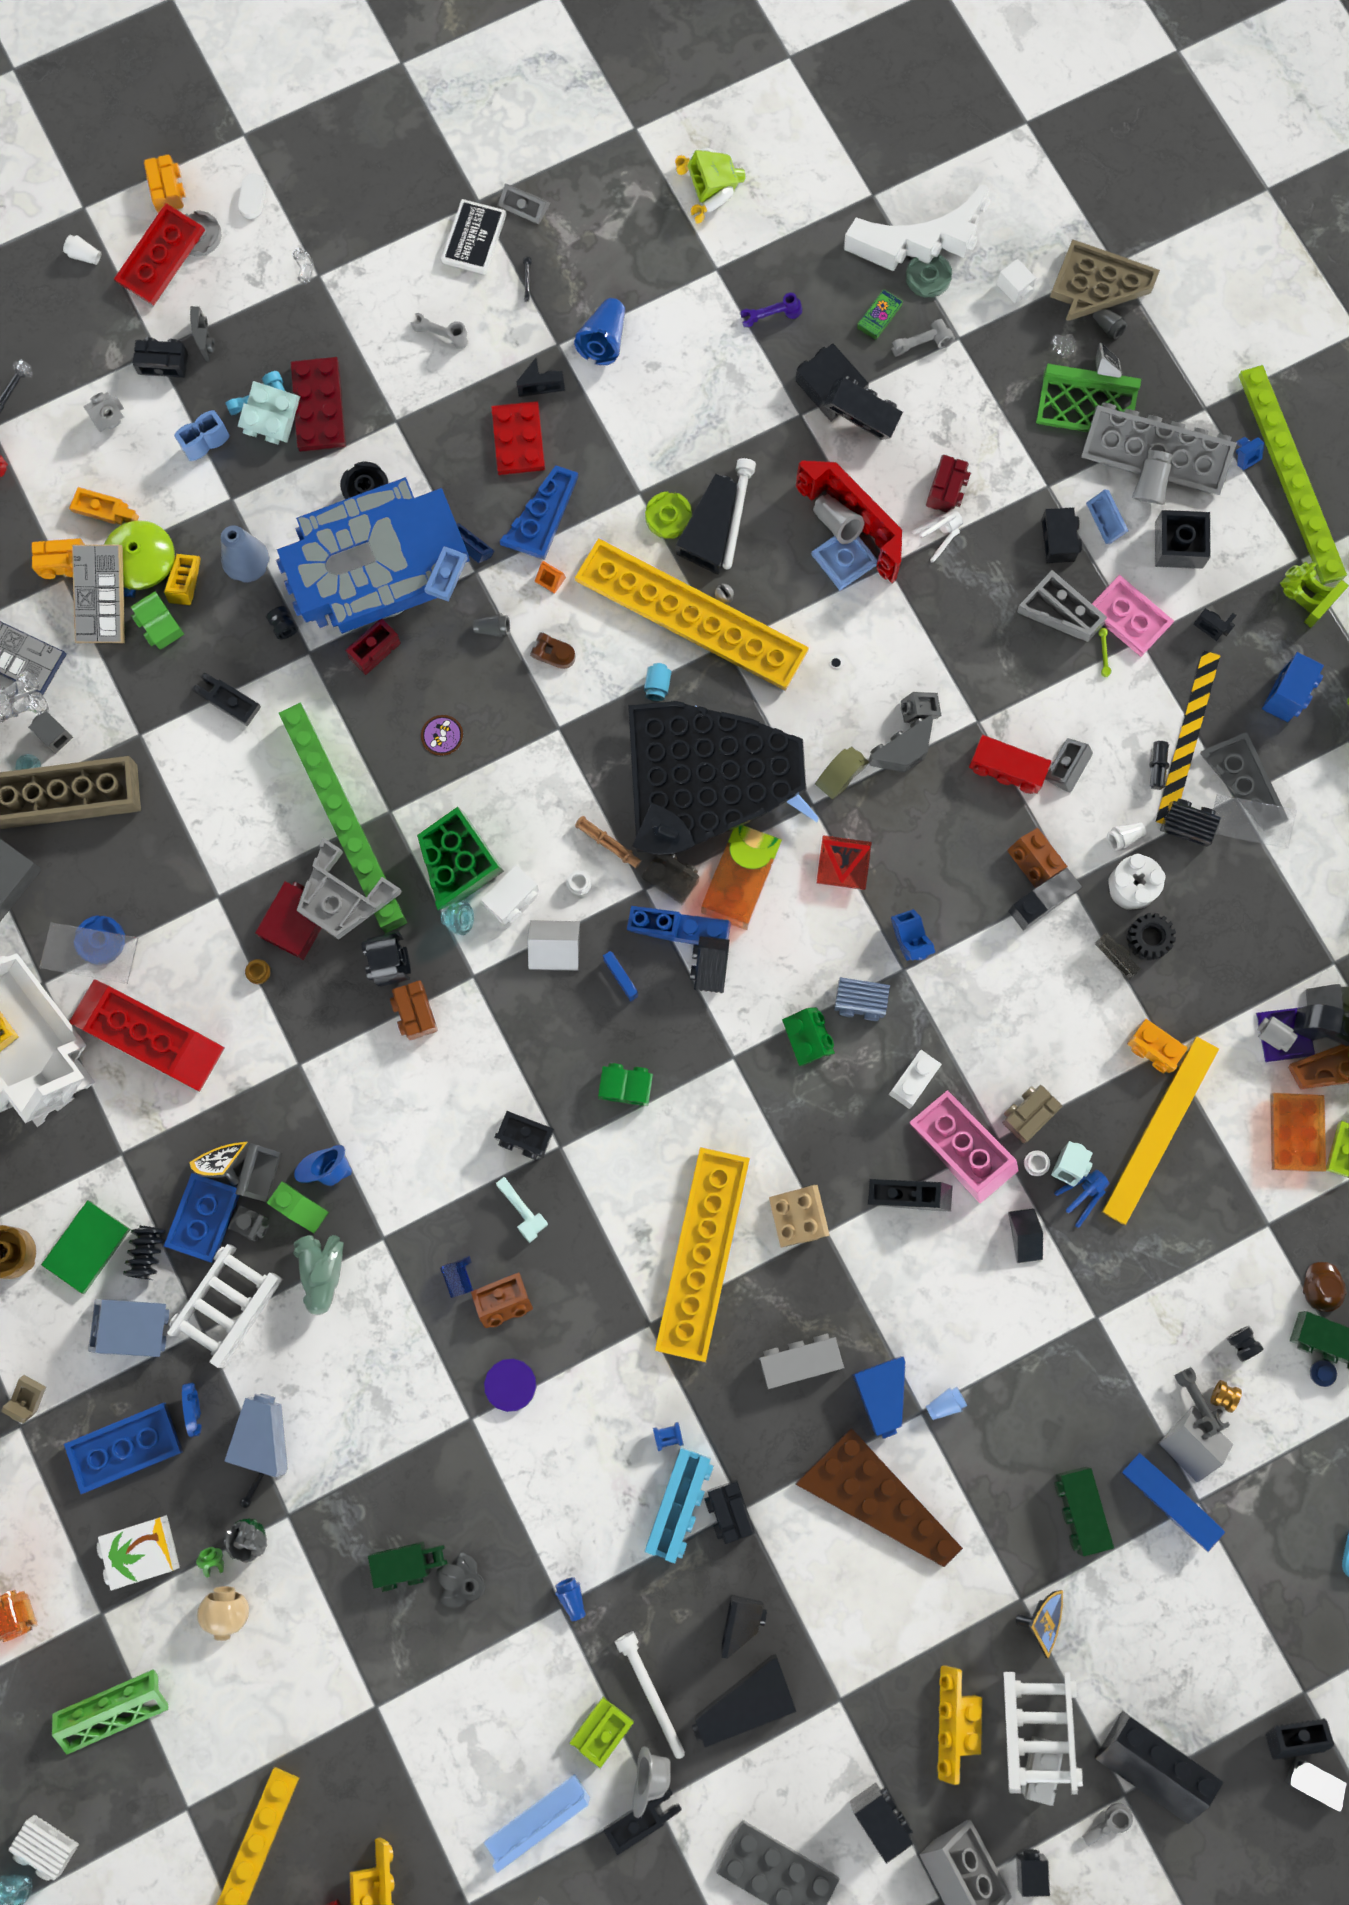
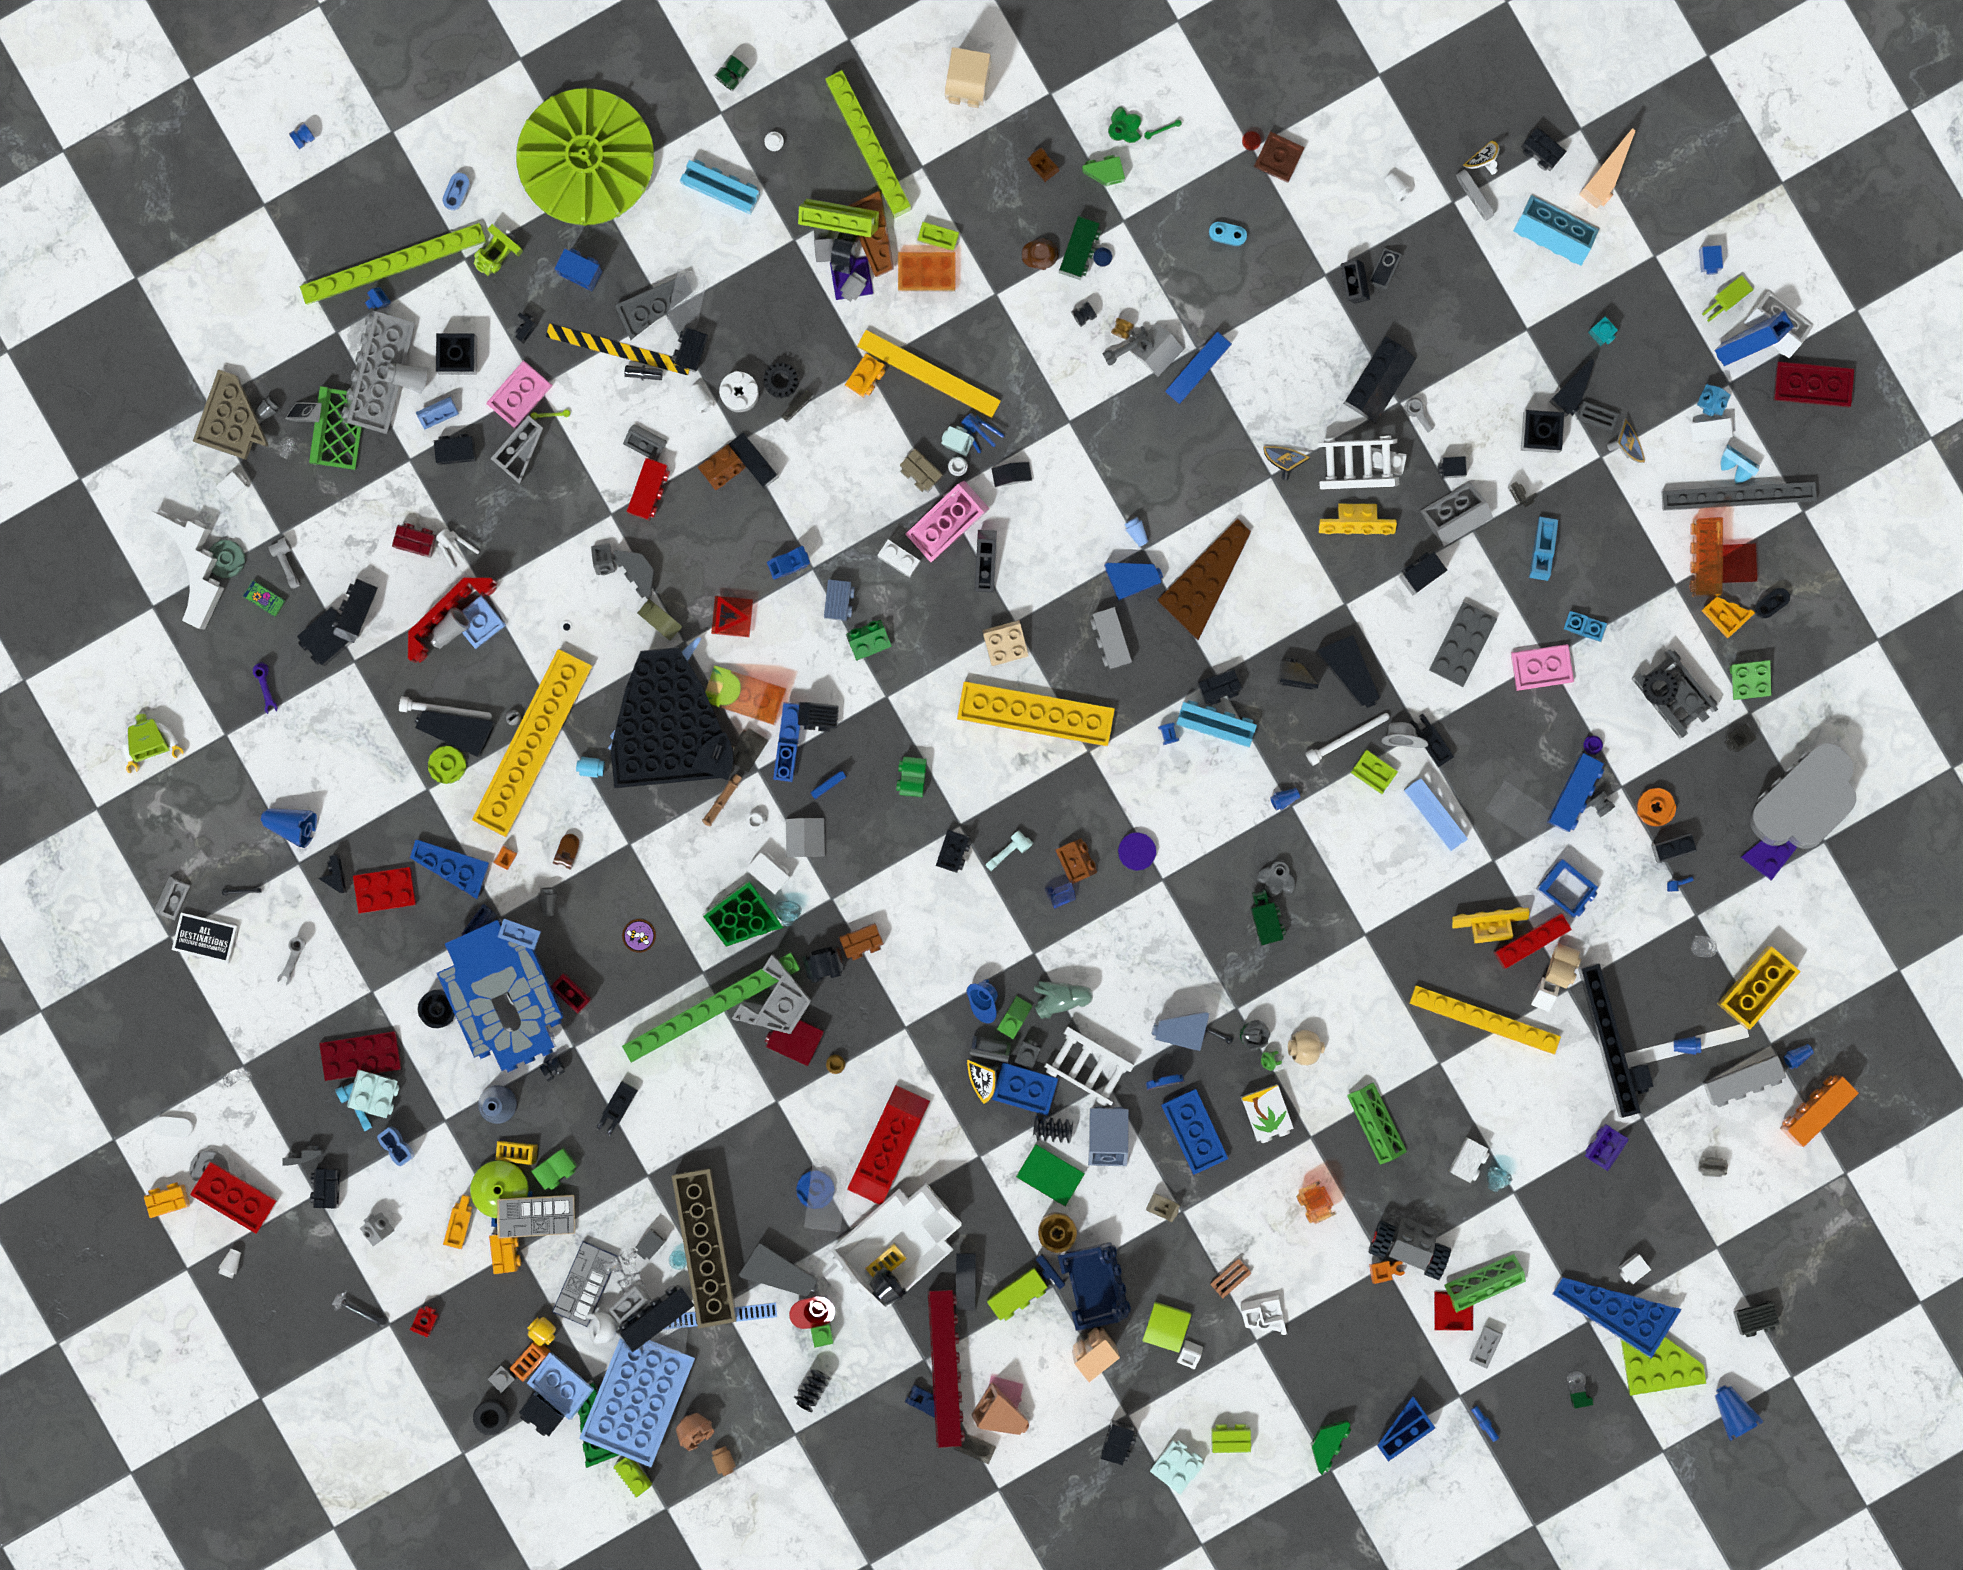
camera: 90 degrees left, 10 degrees up
dark green brick [1054,1467,1114,1557] -> none

